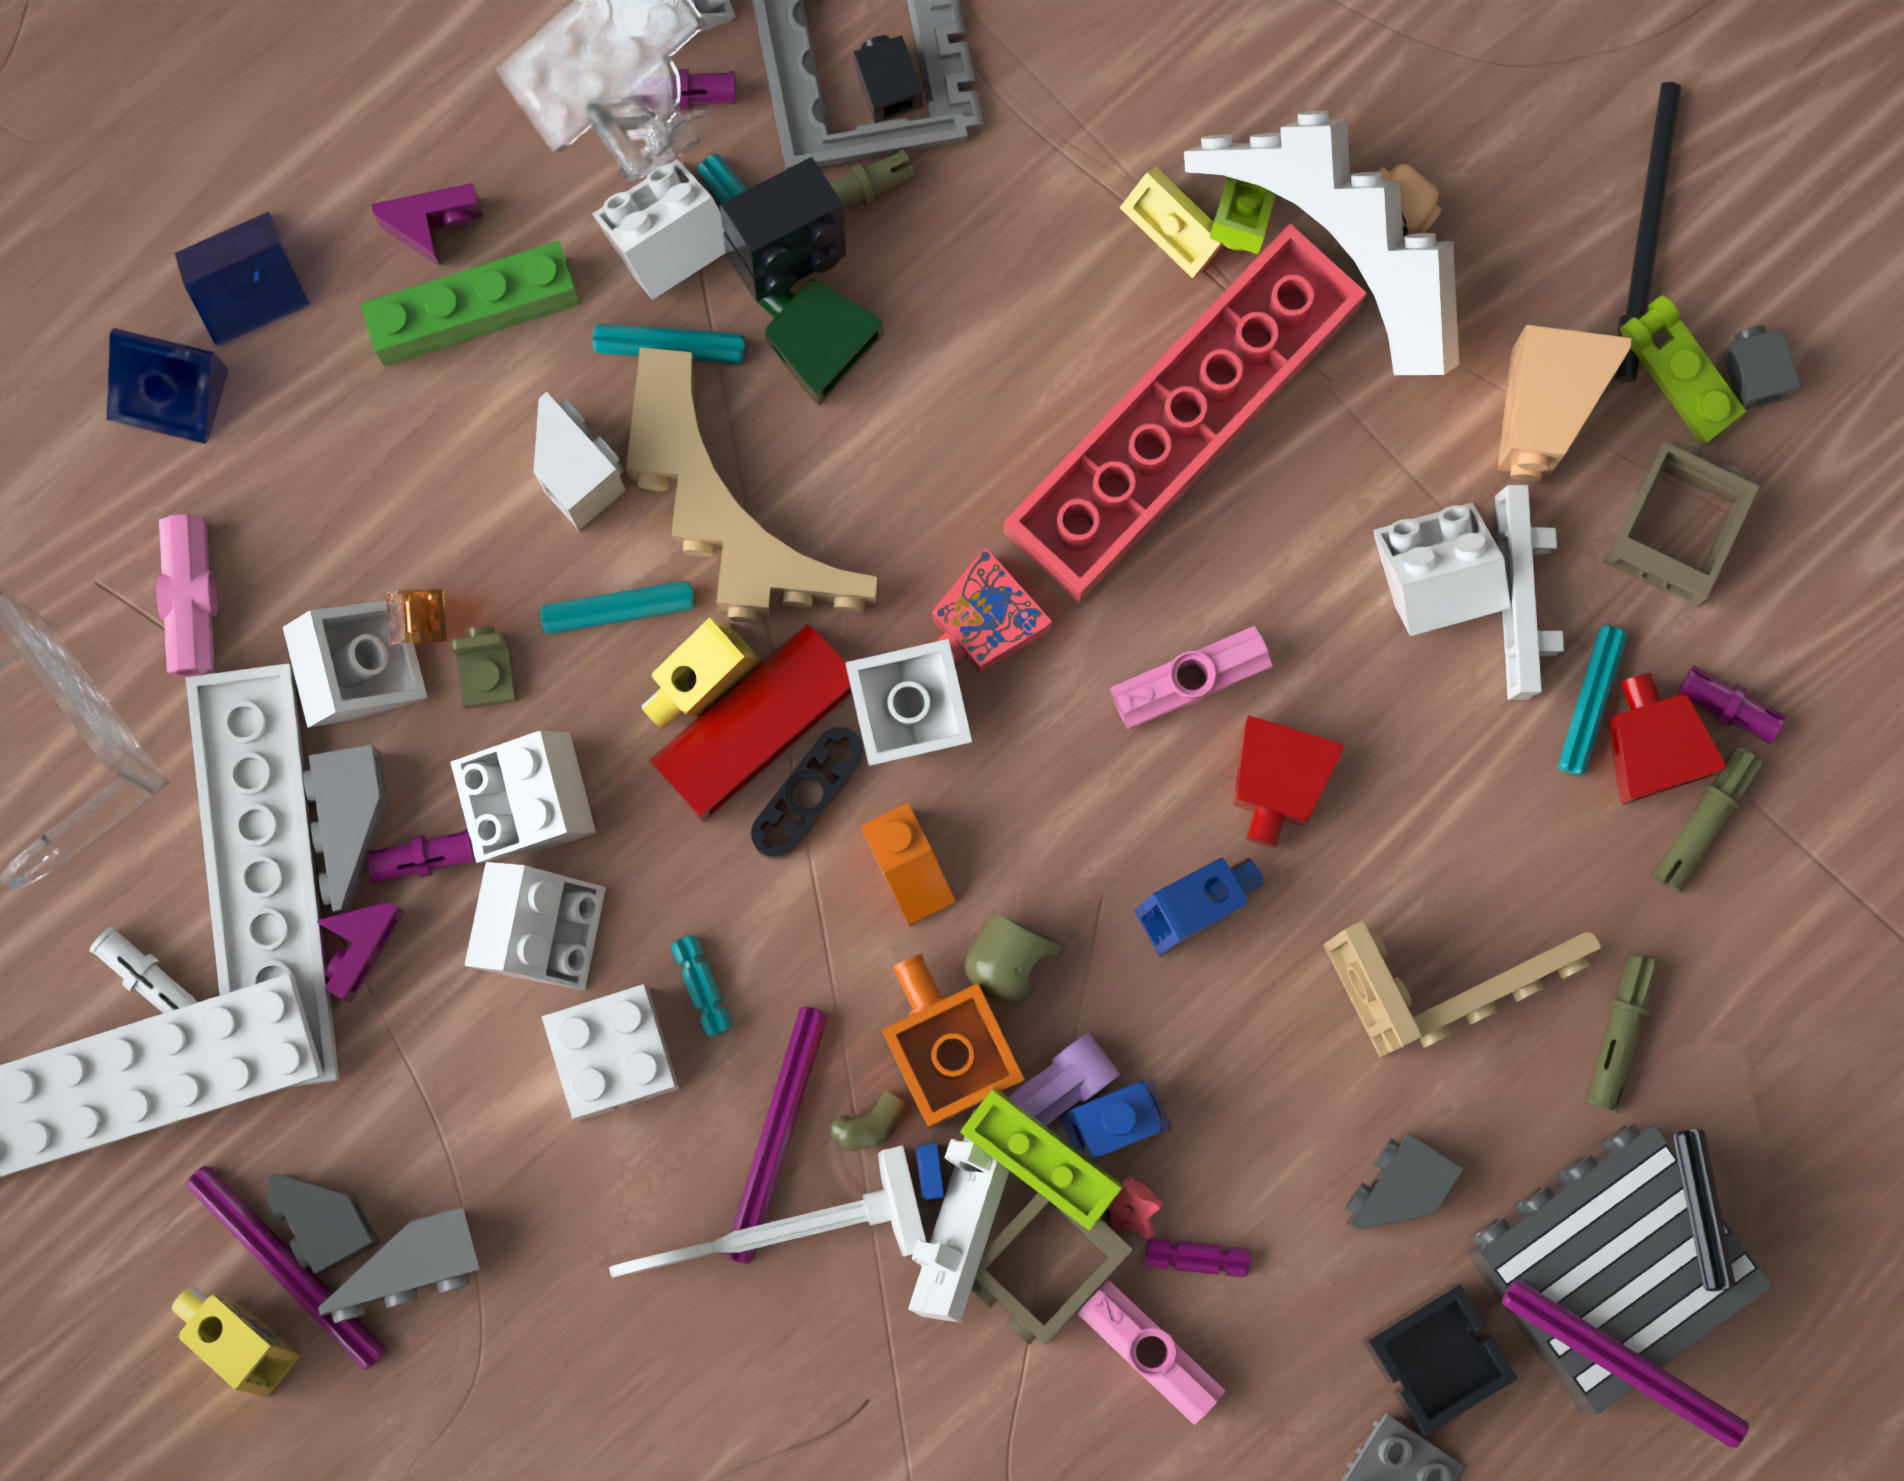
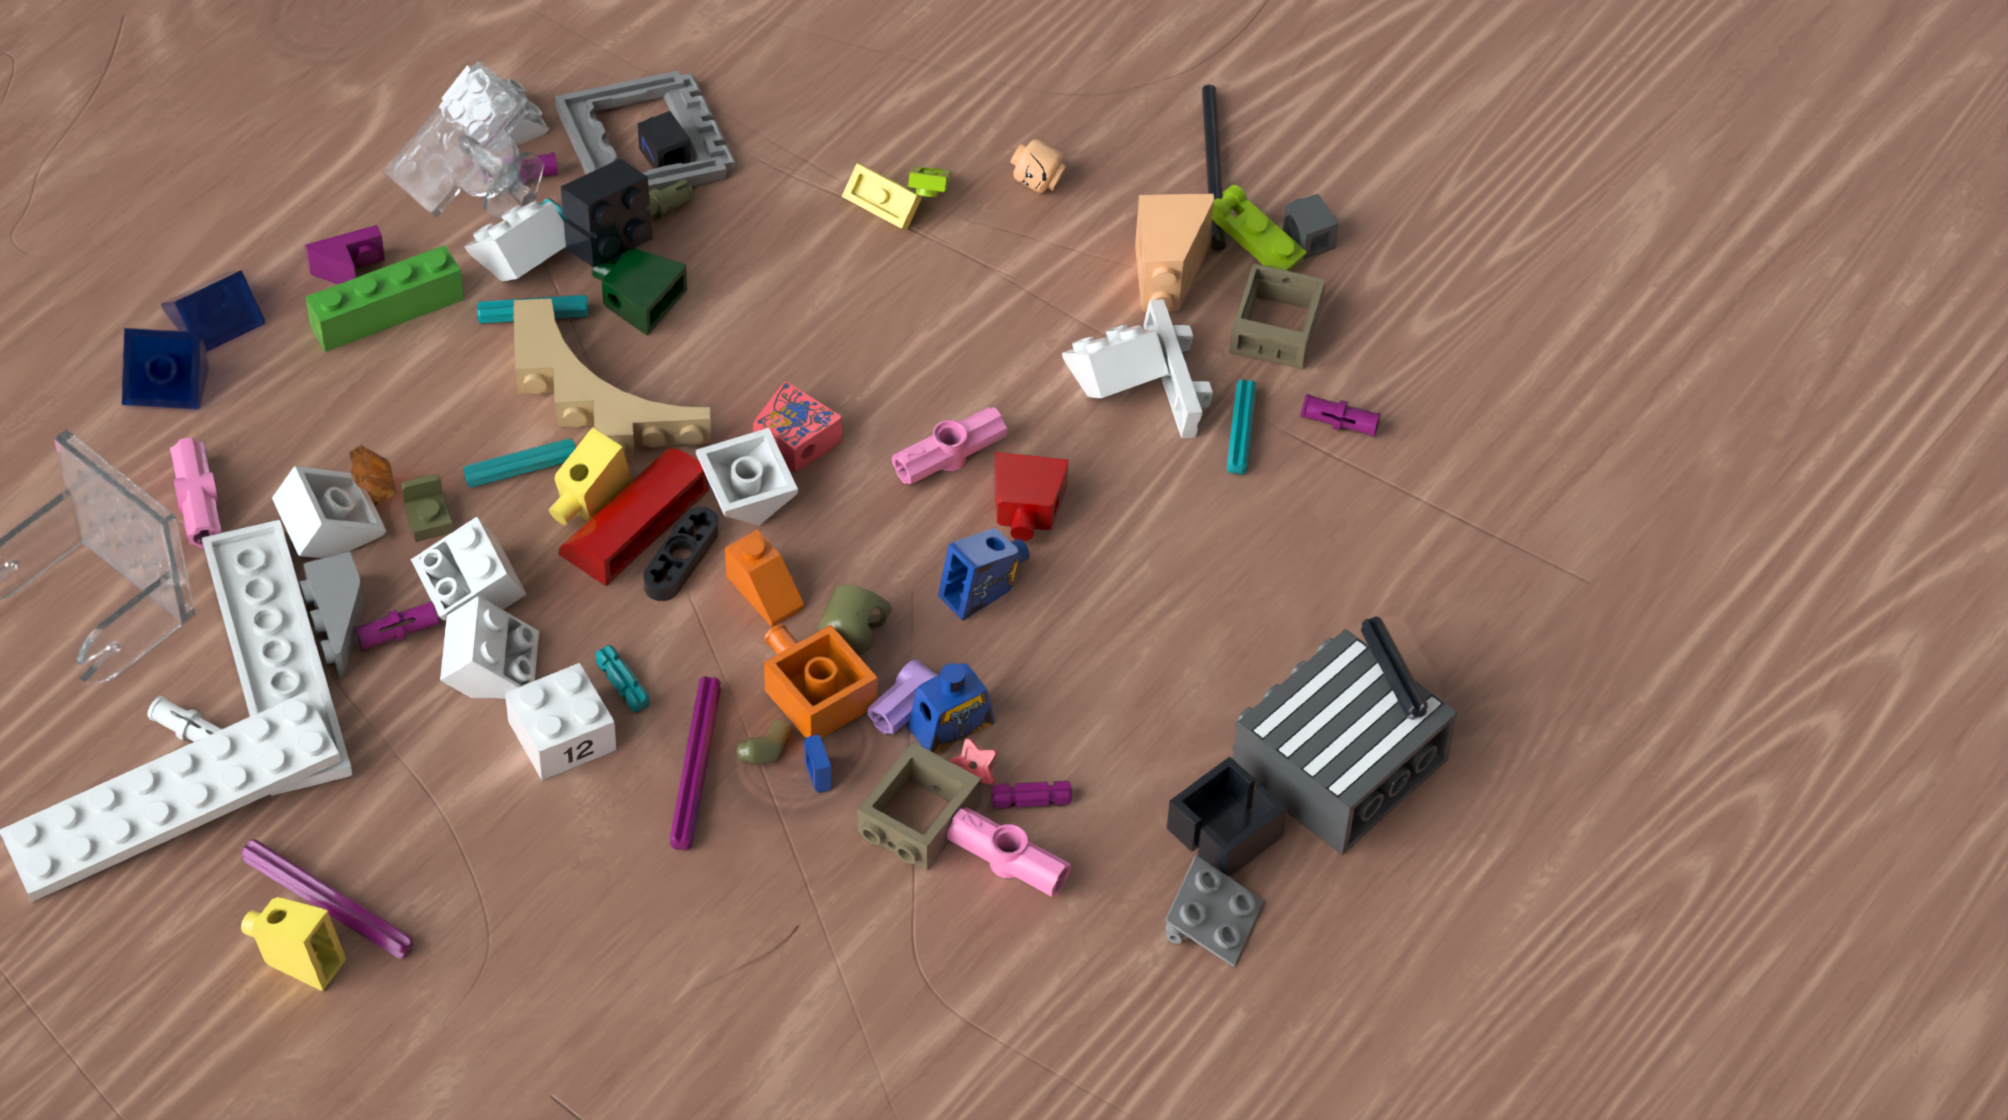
camera: 15 degrees left, 30 degrees down
dark grey slope [265,1173,380,1274] -> none
magenta slope [317,902,405,1003] -> none
light grey slope [318,1207,480,1323] -> none
white slope [533,392,626,531] -> none
white piece [609,1145,926,1278] -> none
white hinge [908,1108,1010,1323] -> none
lime plate [960,1087,1123,1231] -> none
coral brick [1003,224,1367,603] -> none
white arch [1184,111,1459,375] -> none
tan bracket [1323,920,1601,1058] -> none
dark grey slope [1345,1134,1463,1230] -> none
magenta axle [1502,1280,1749,1448] -> none
olive axle [1586,954,1659,1113] -> none
red torso [1608,673,1726,805] -> none
olive axle [1651,747,1763,893] -> none

